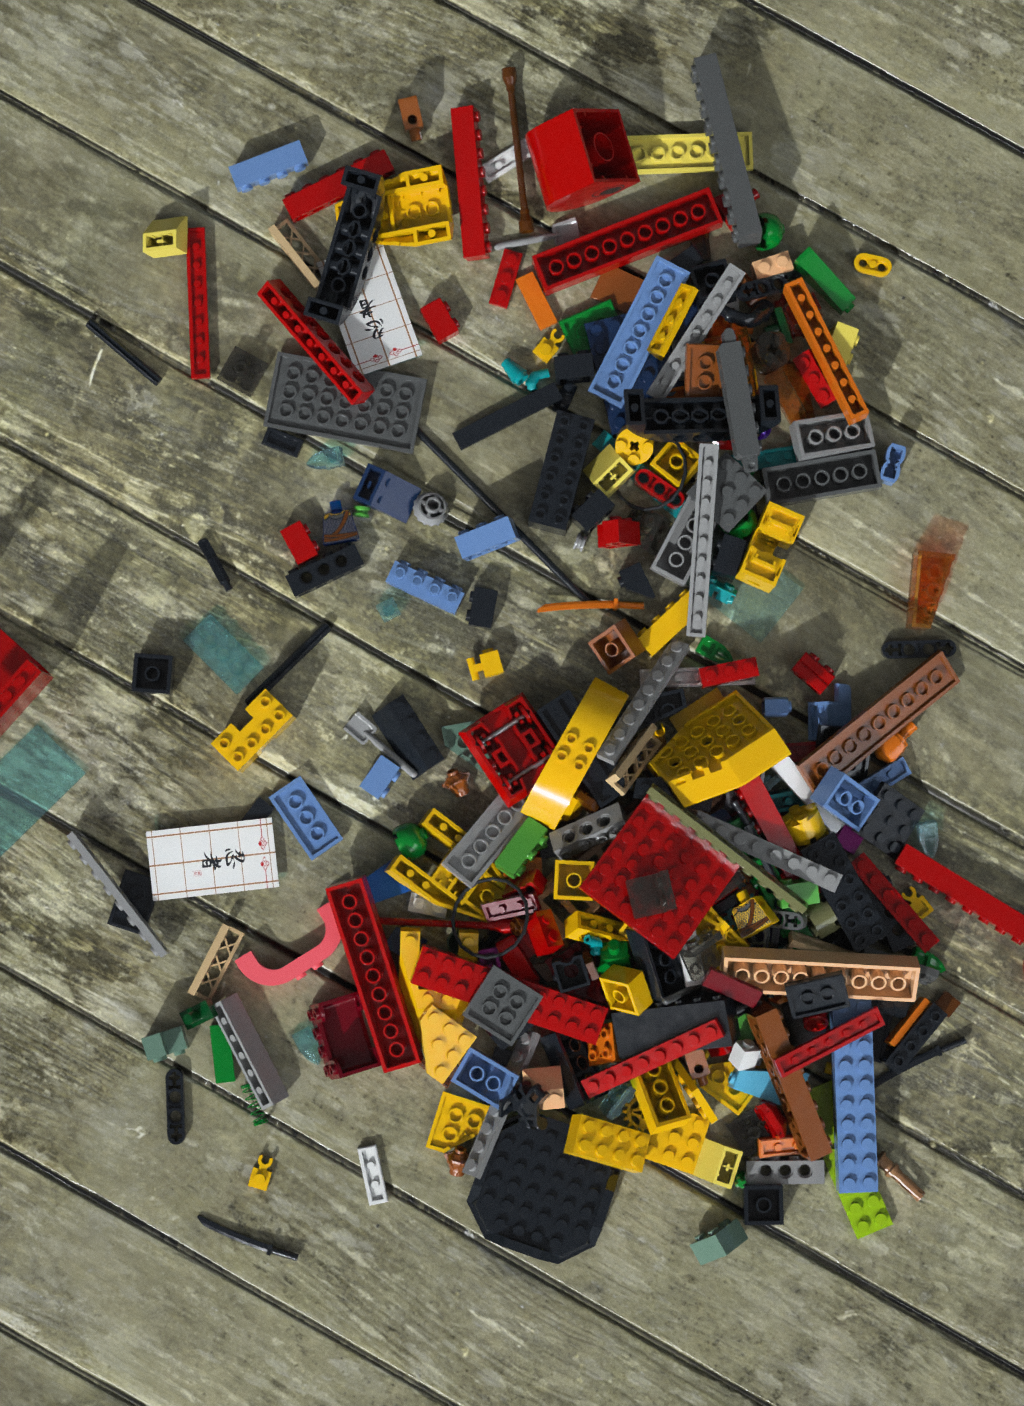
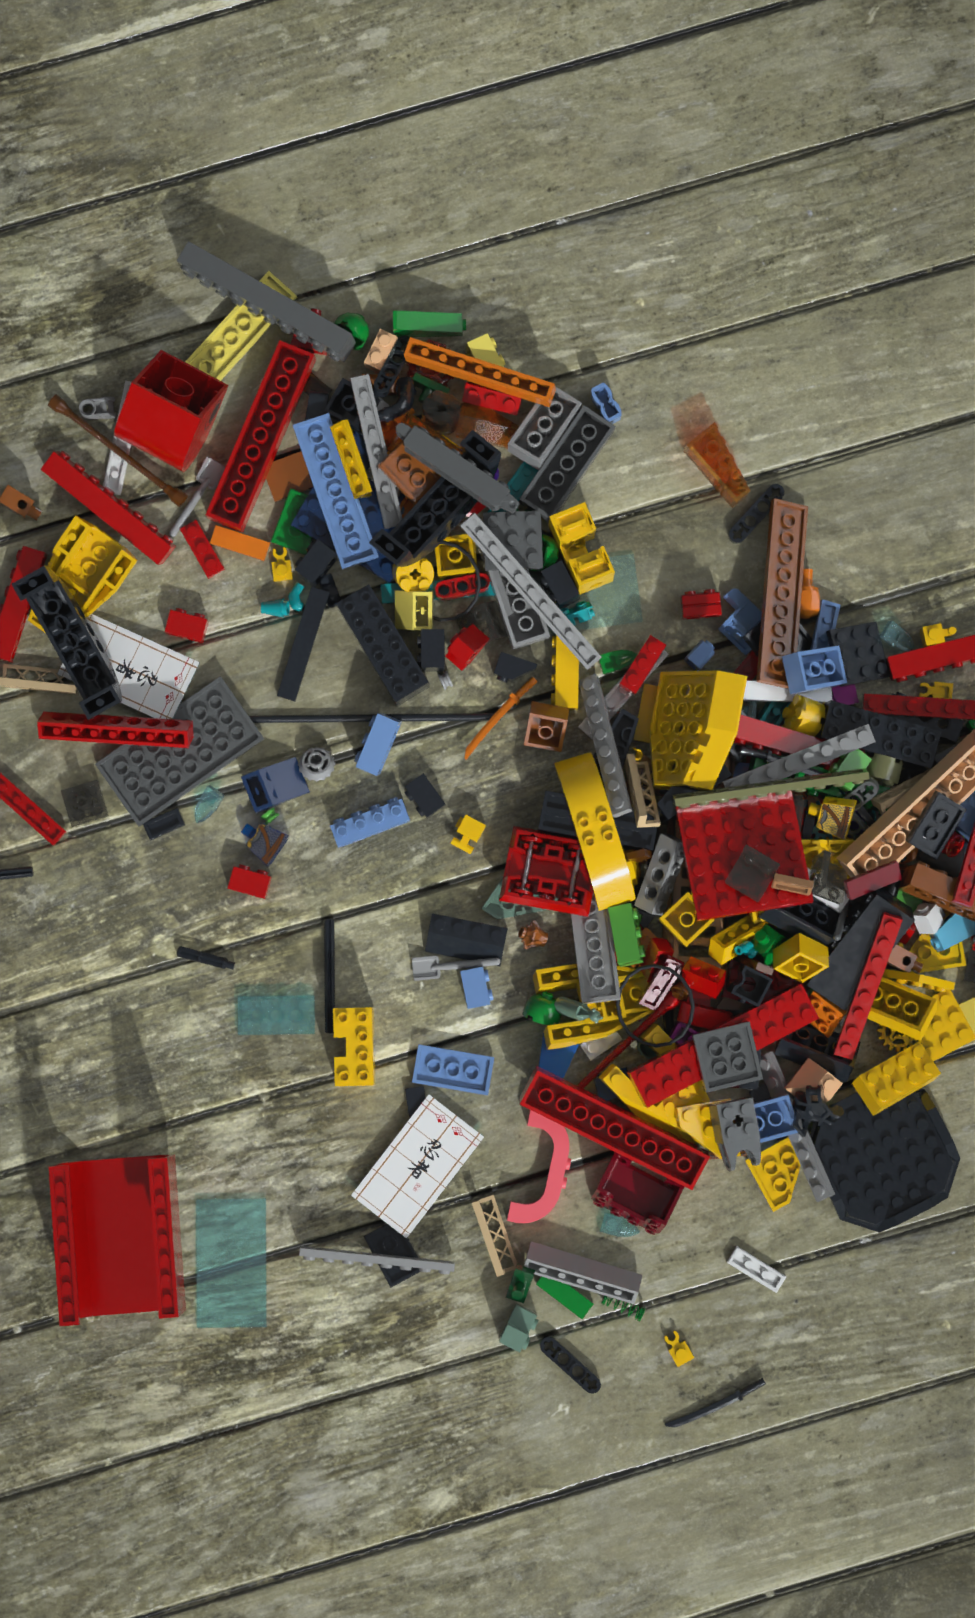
camera: 45 degrees left, 0 degrees up
black brick [131,653,176,696] -> none
black brick [285,543,365,599] -> none
clear light blue plate [375,597,401,623] -> none
dark orange rock [444,1146,470,1177] -> none
clear light blue plate [597,1082,636,1121] -> none
yellow plate [853,253,892,277] -> none
none -> light grey piece [79,397,117,420]
none -> sand green wheel [554,996,603,1024]
none -> dark grey brick [709,1097,761,1172]
none -> medium nougat tile [771,873,814,896]
none -> yellow brick [920,623,957,648]

